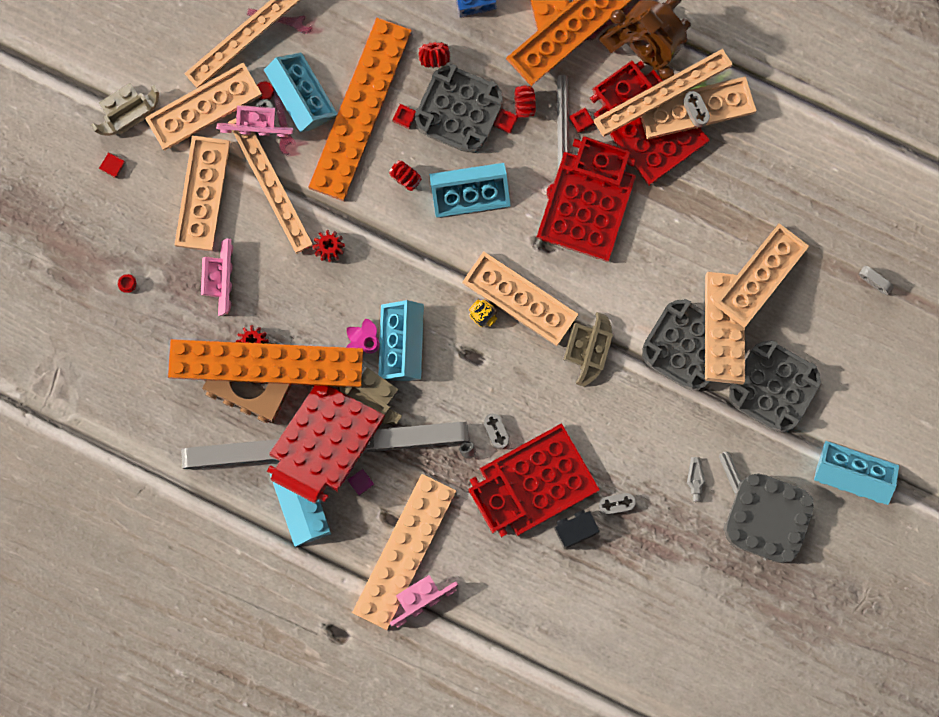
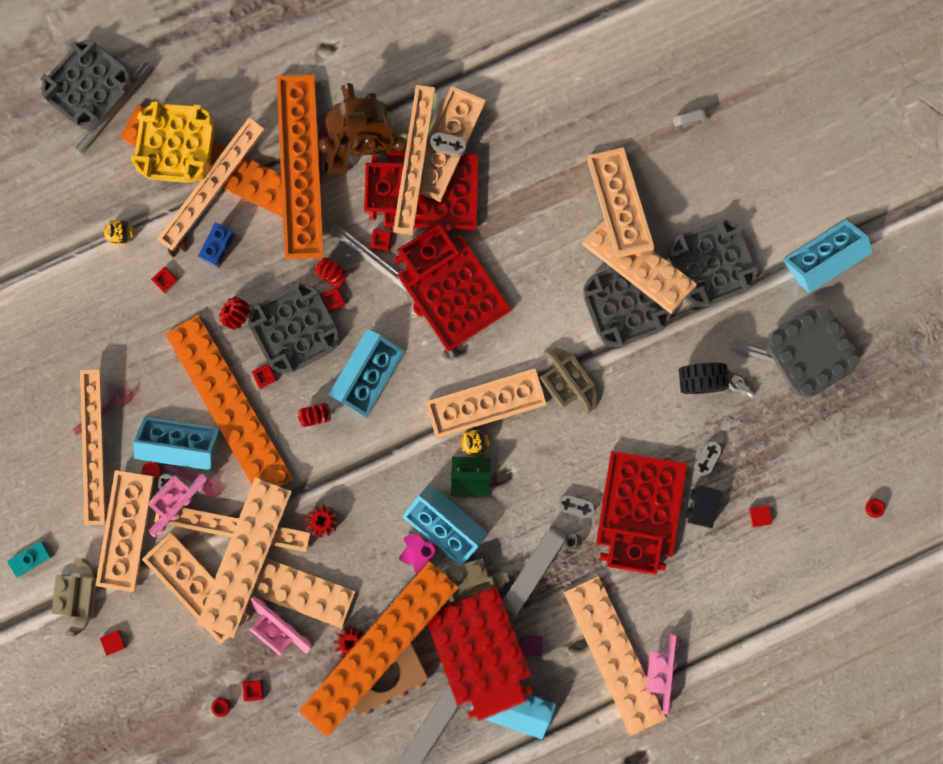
camera: 55 degrees left, 5 degrees up
none -> teal plate [7,541,52,578]
none -> light nougat plate [197,477,292,638]
none -> red tile [242,679,264,702]
none -> light nougat plate [252,558,356,628]
none -> dark green bracket [451,456,490,496]
none -> black tyre [679,362,729,394]
none -> red tile [748,505,772,527]
none -> red plate [865,499,885,518]

